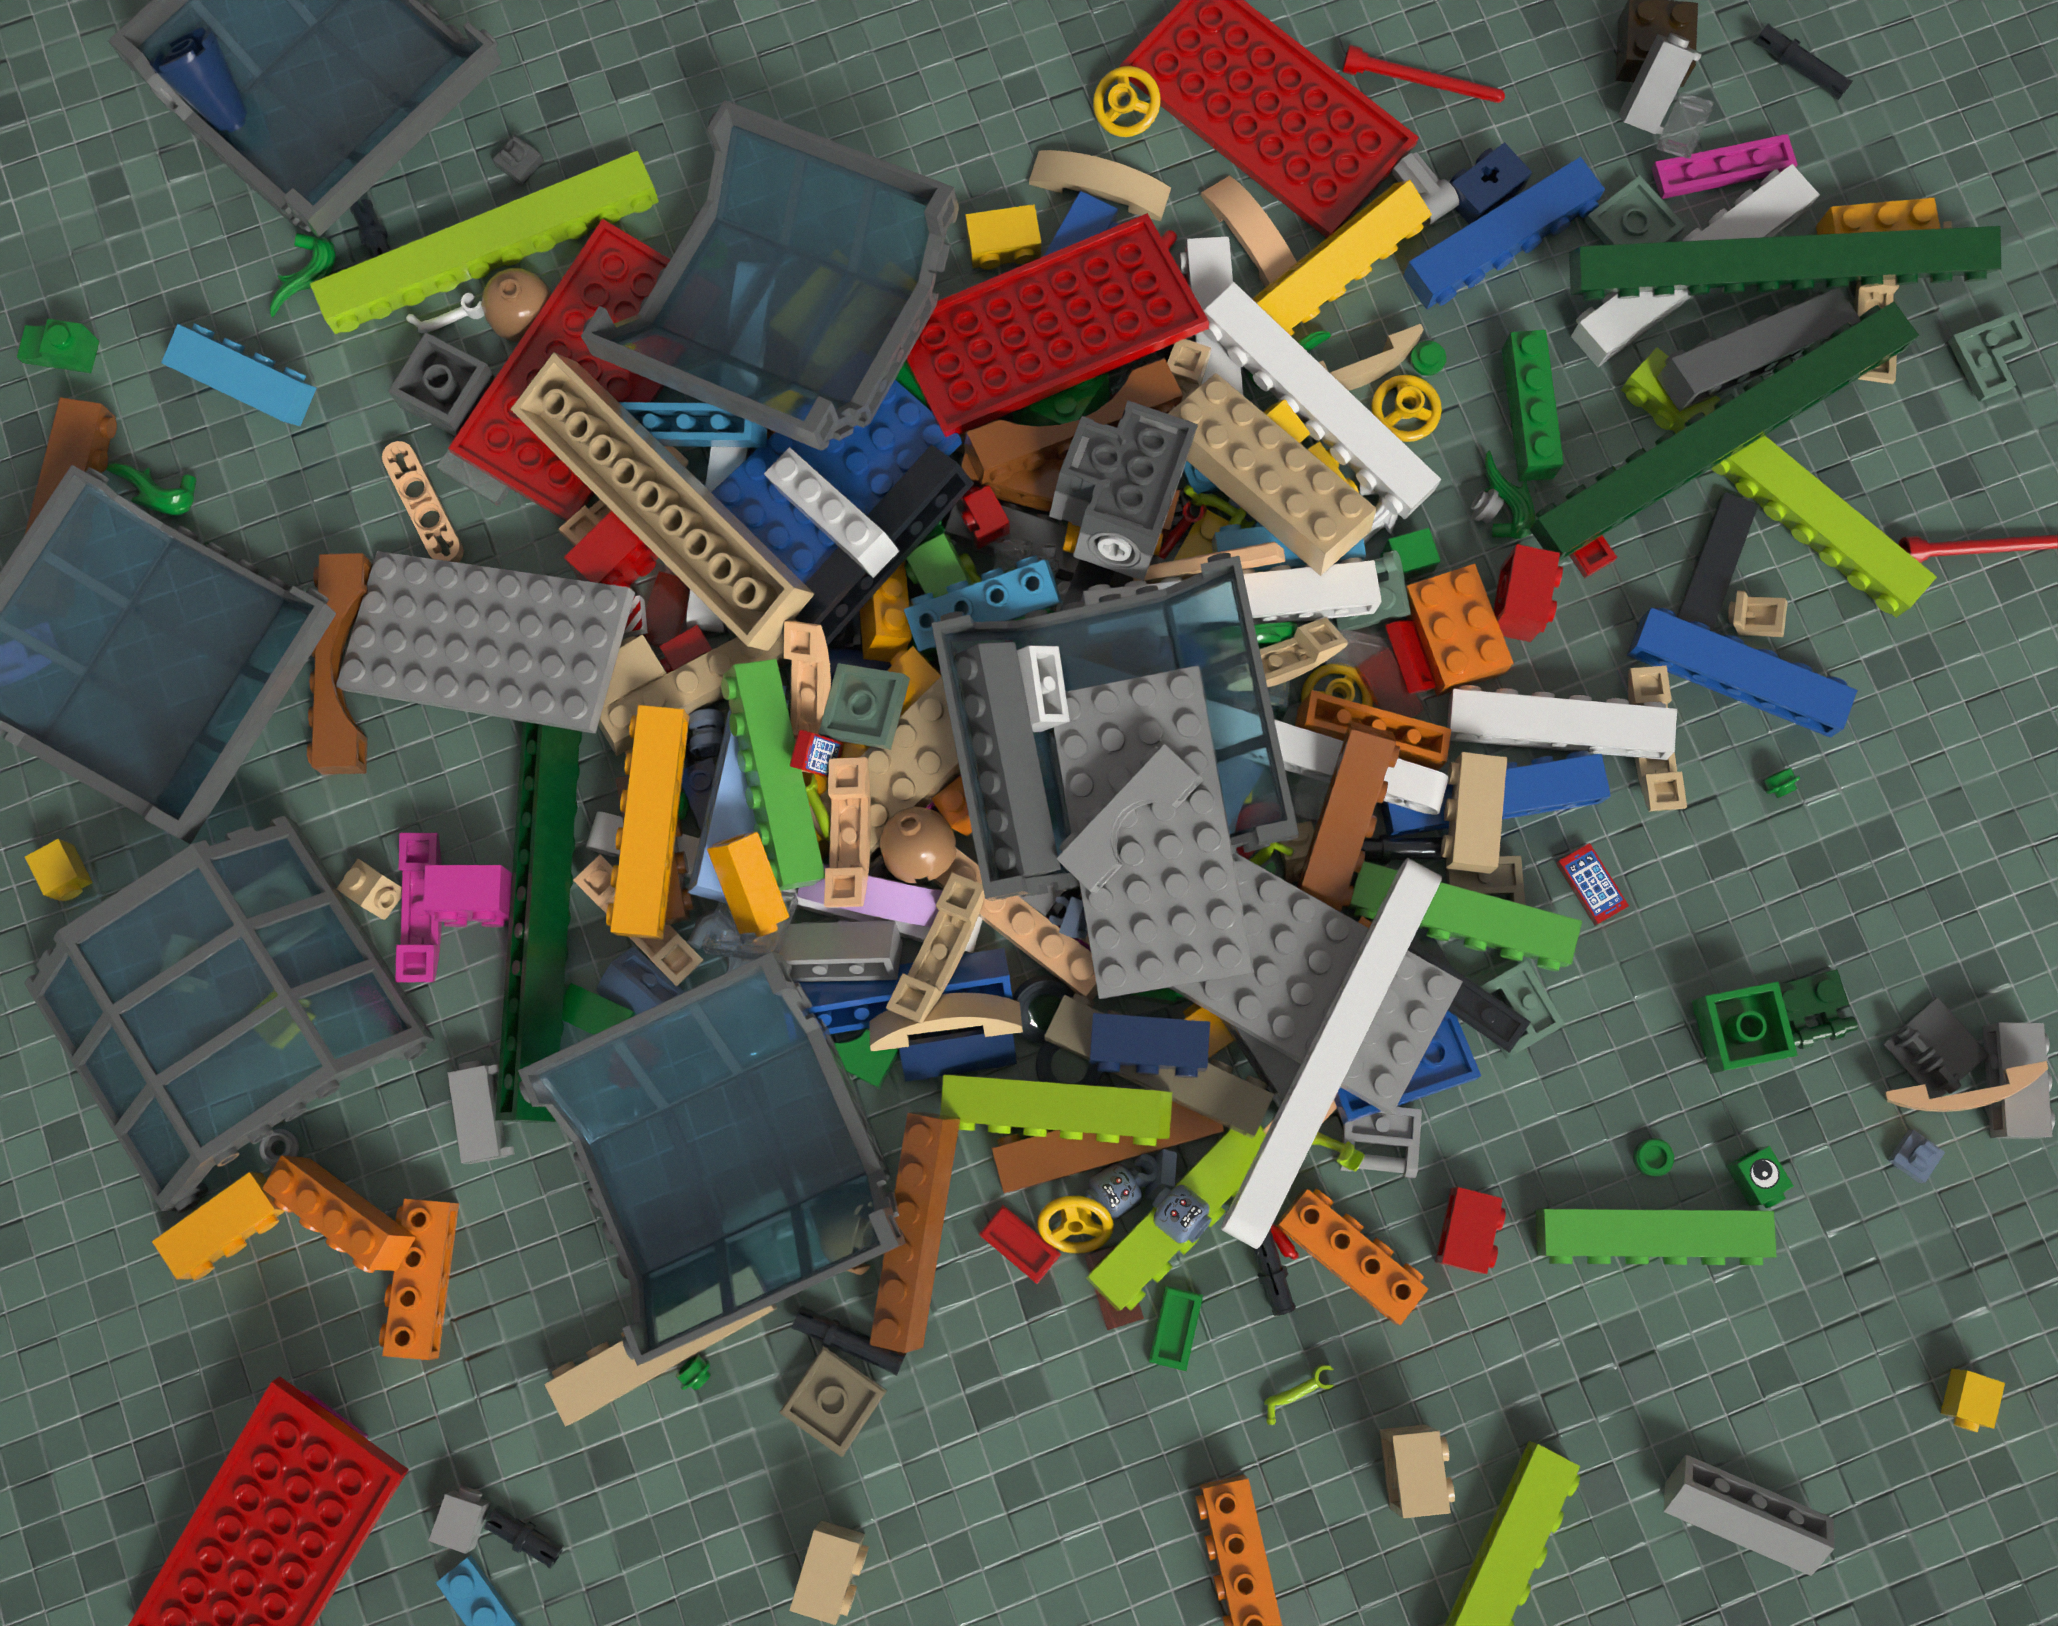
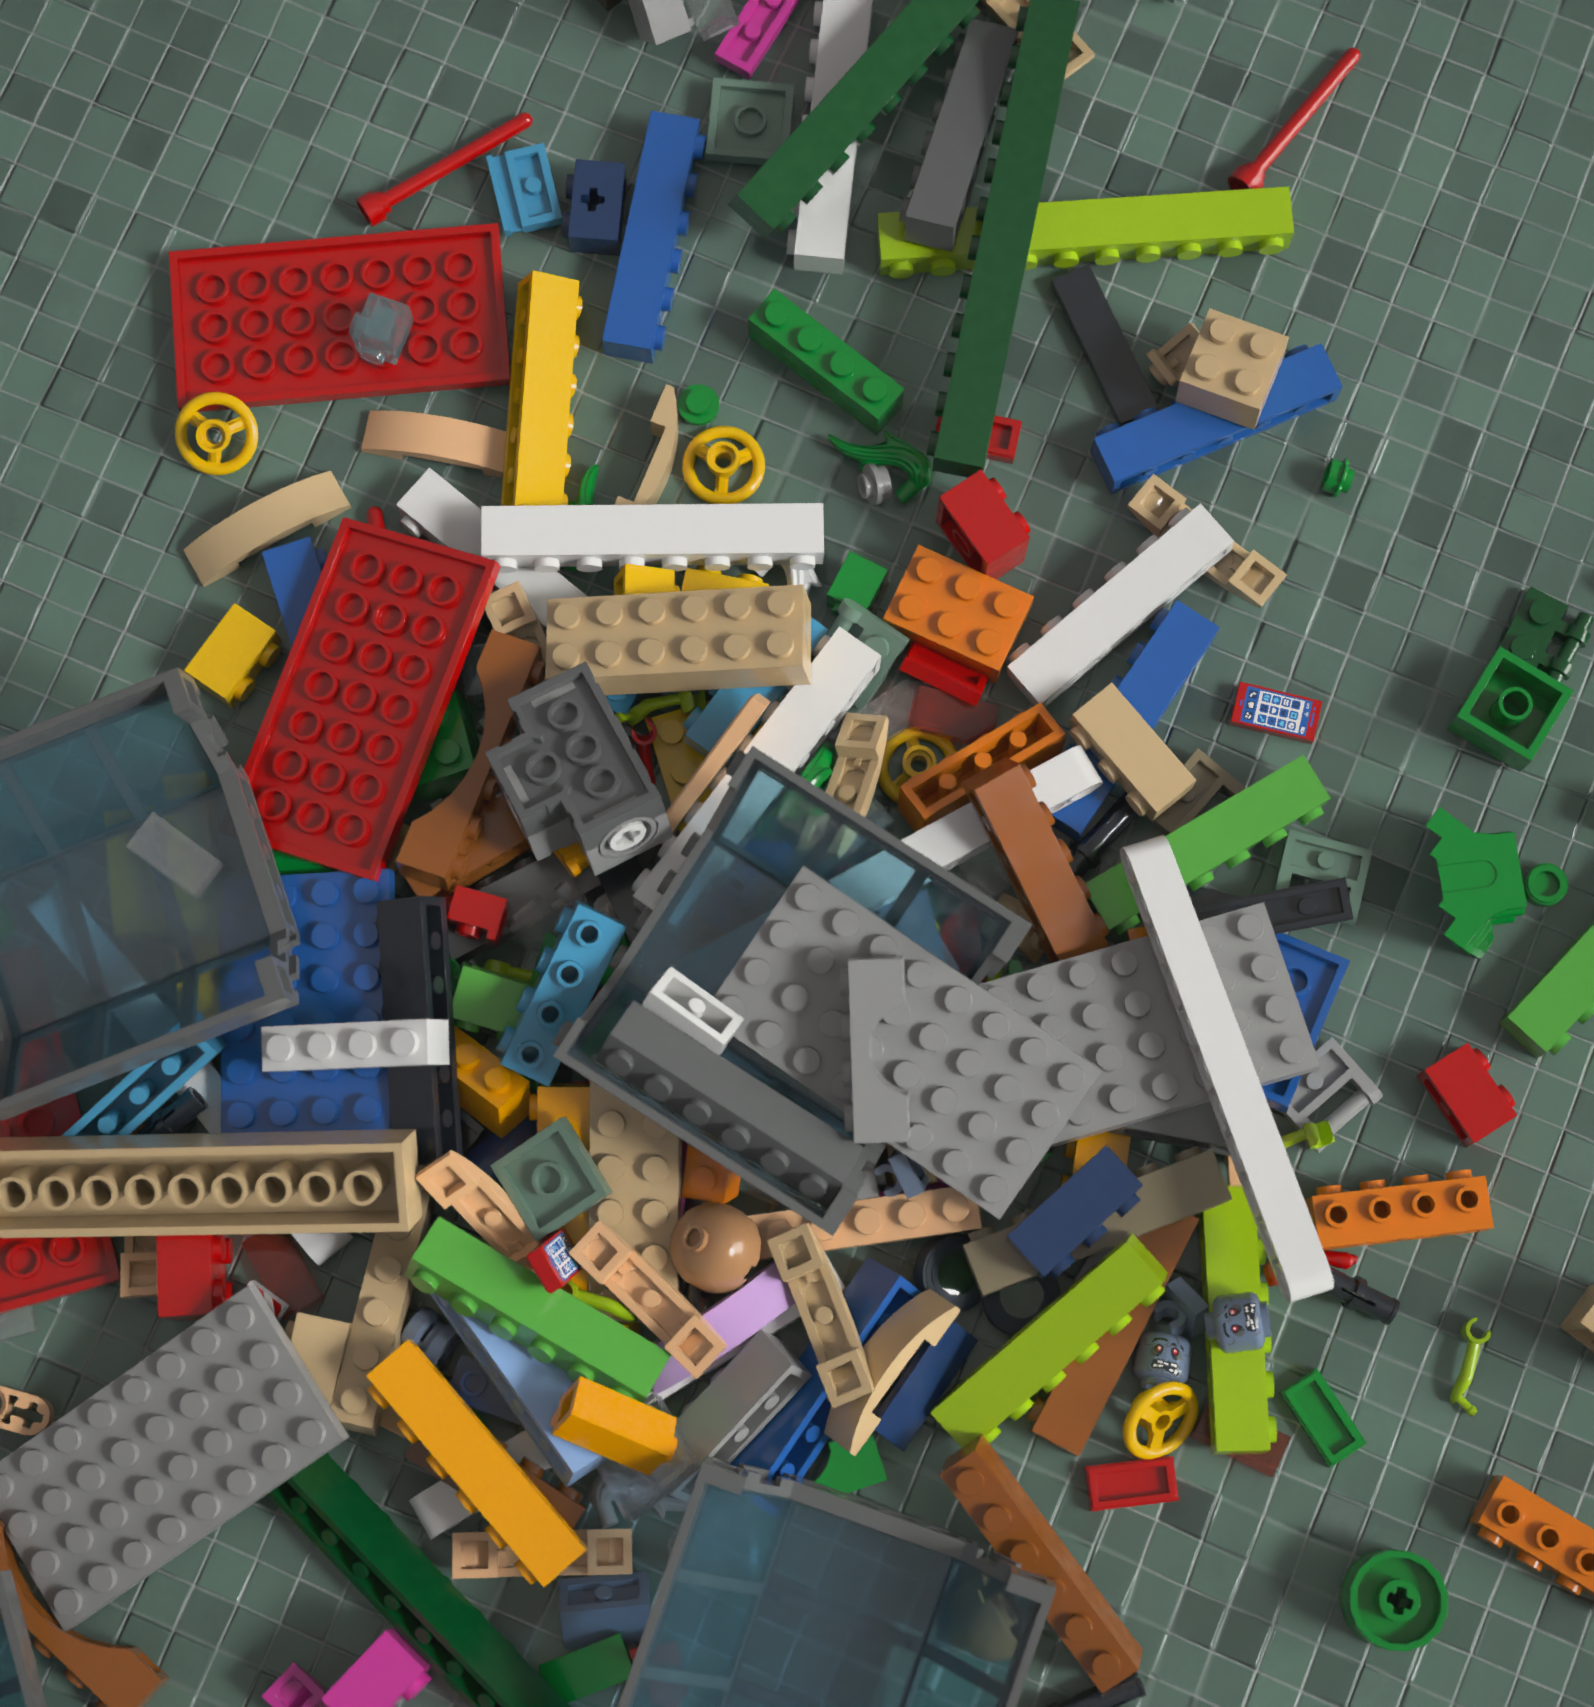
camera: 45 degrees left, 0 degrees up
red brick [659,625,712,674] -> none
light grey piece [1392,152,1459,225] -> none
none -> clear tile [126,812,224,900]
none -> black pin [136,1086,208,1135]
none -> clear light blue brick [349,293,414,365]
none -> dark azure plate [486,143,562,237]
none -> tan brick [1176,308,1289,430]
none -> green wheel [1339,1549,1448,1652]
none -> green slope [1425,807,1527,959]

